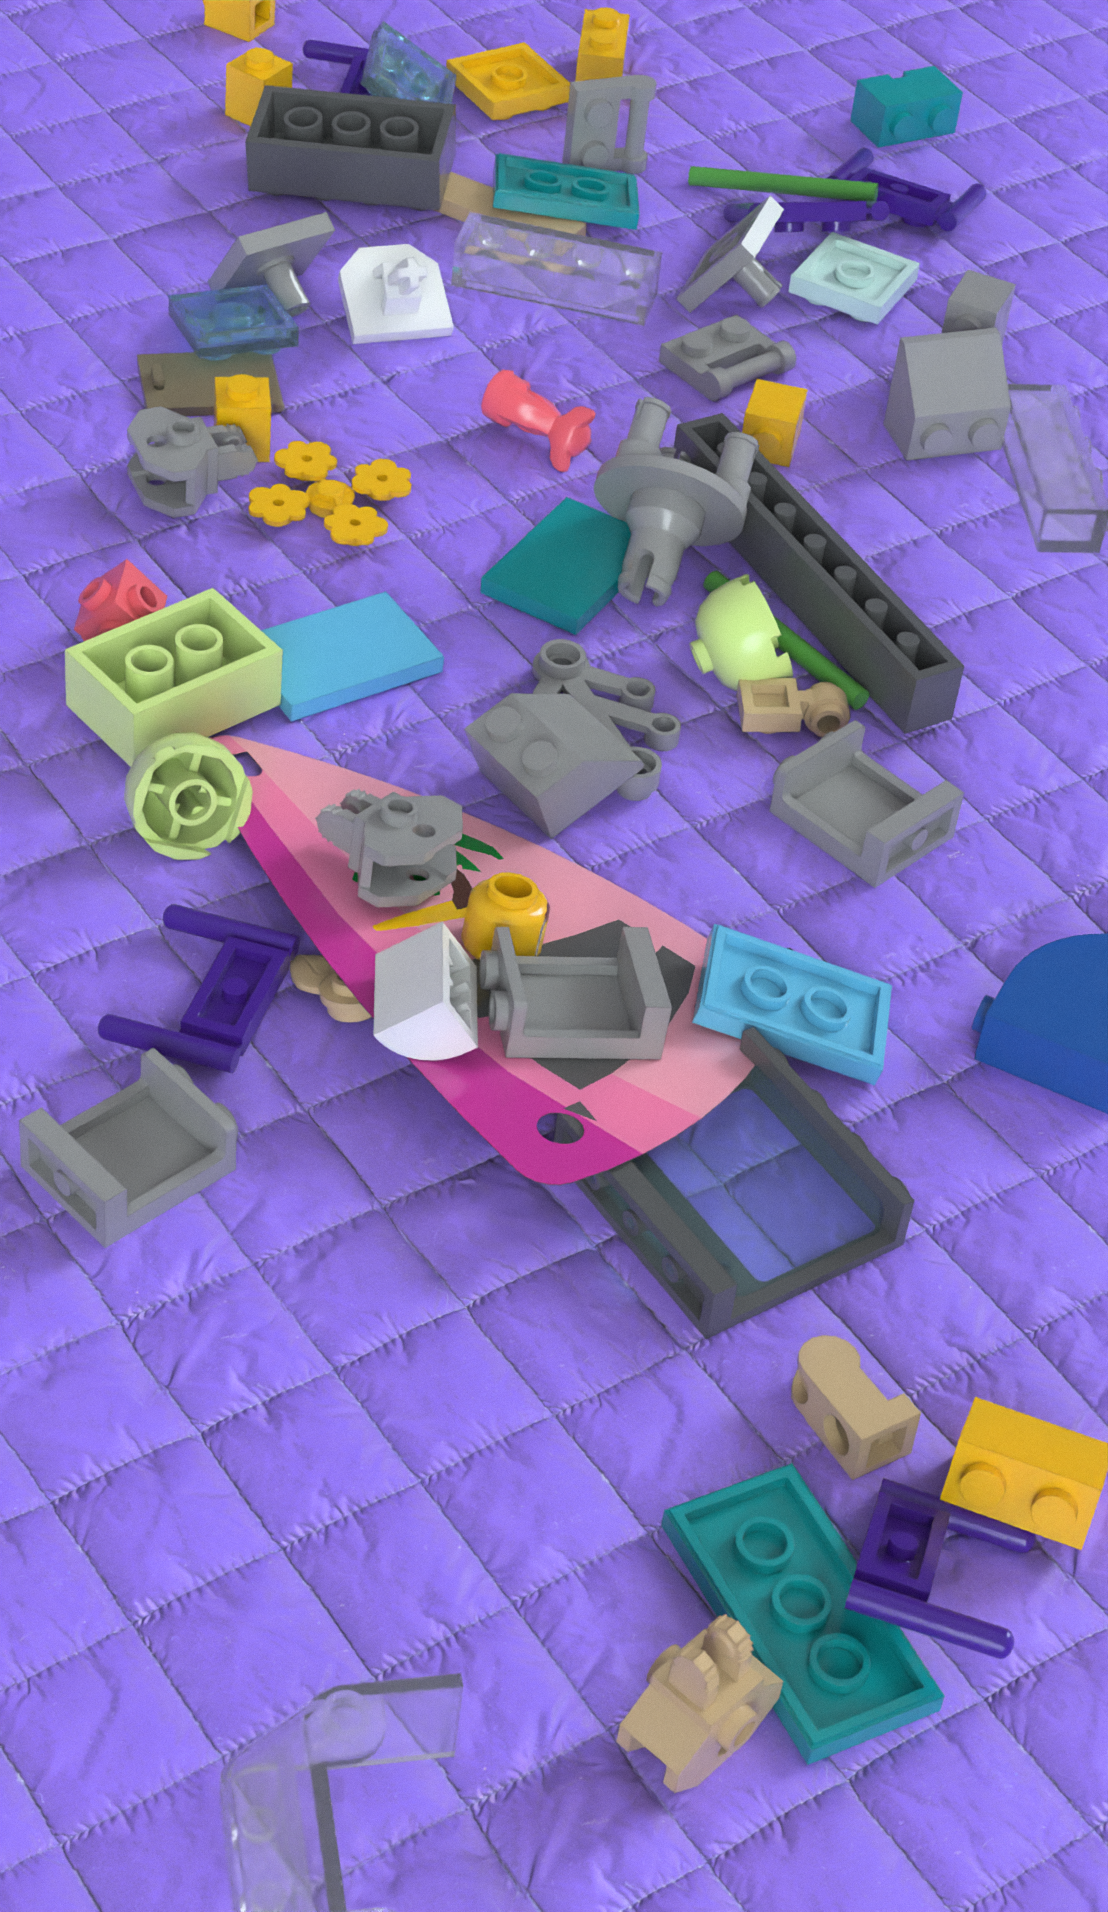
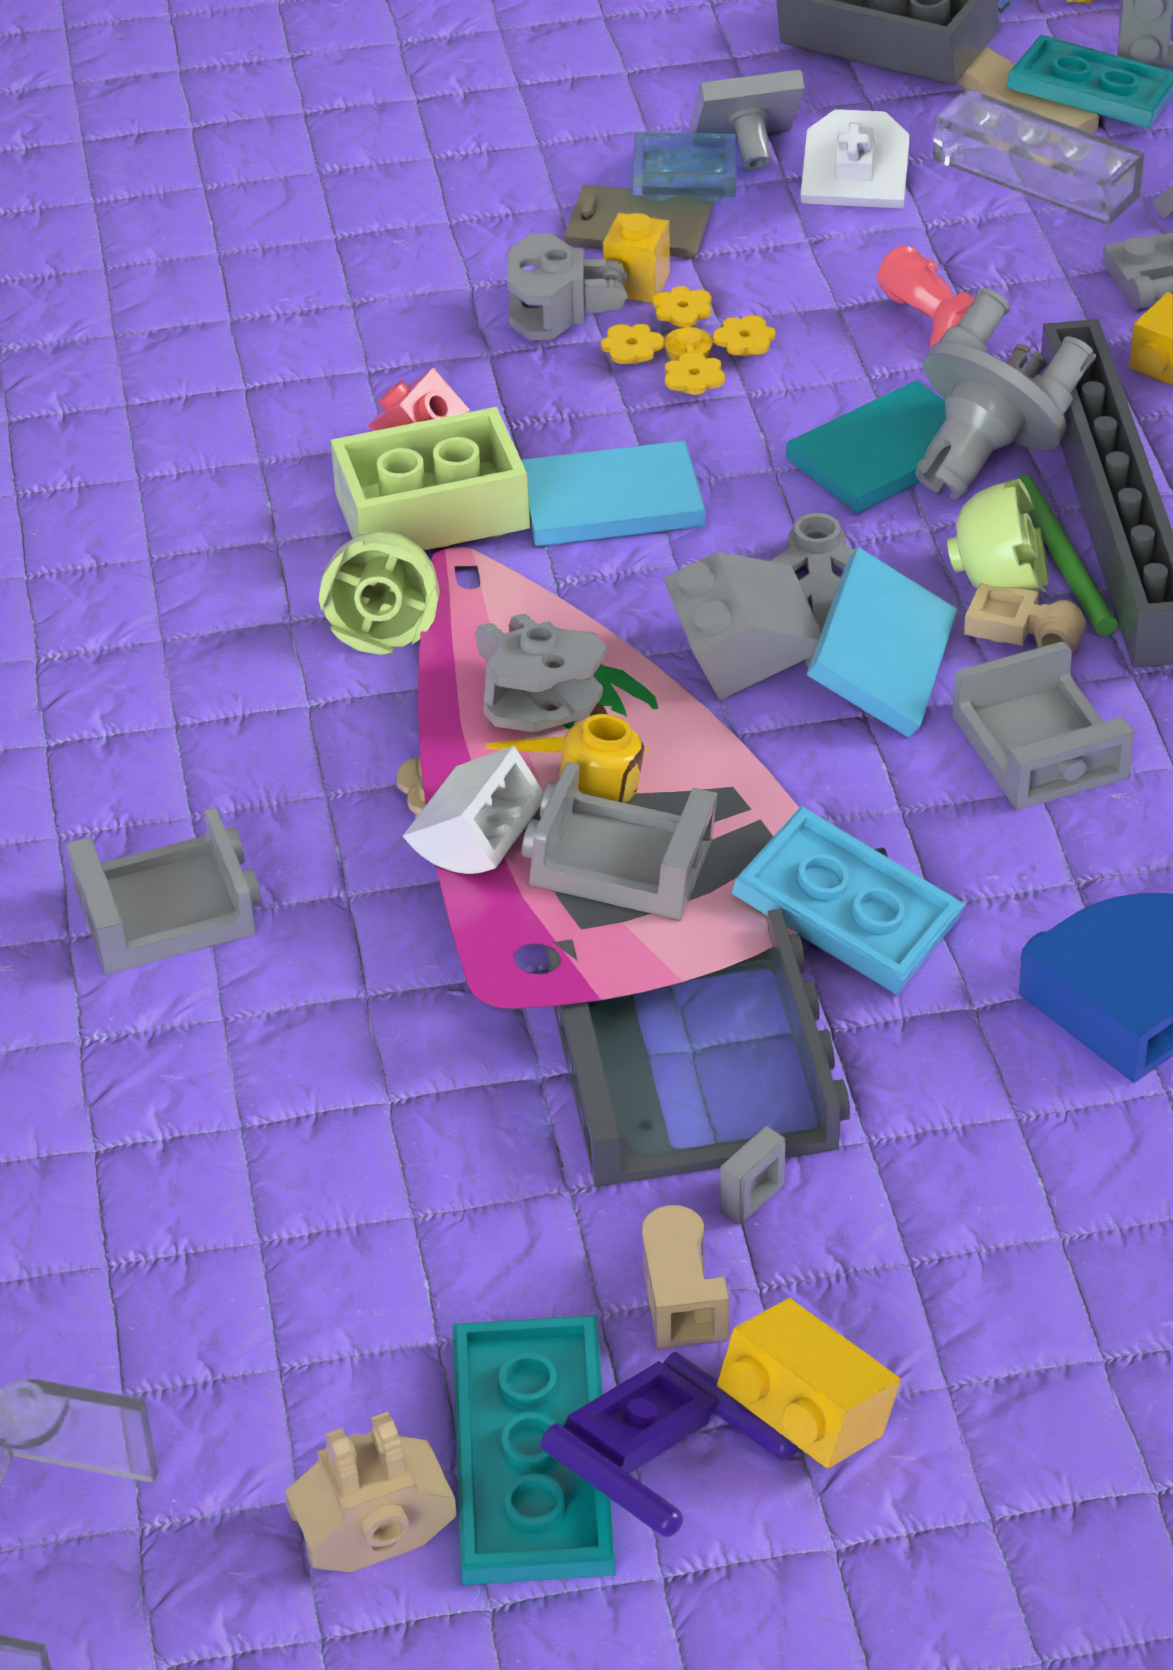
camera: 30 degrees right, 0 degrees up
dark purple plate [98,904,300,1074] -> none
none -> light grey tile [720,1126,785,1224]
none -> medium azure tile [806,547,957,737]

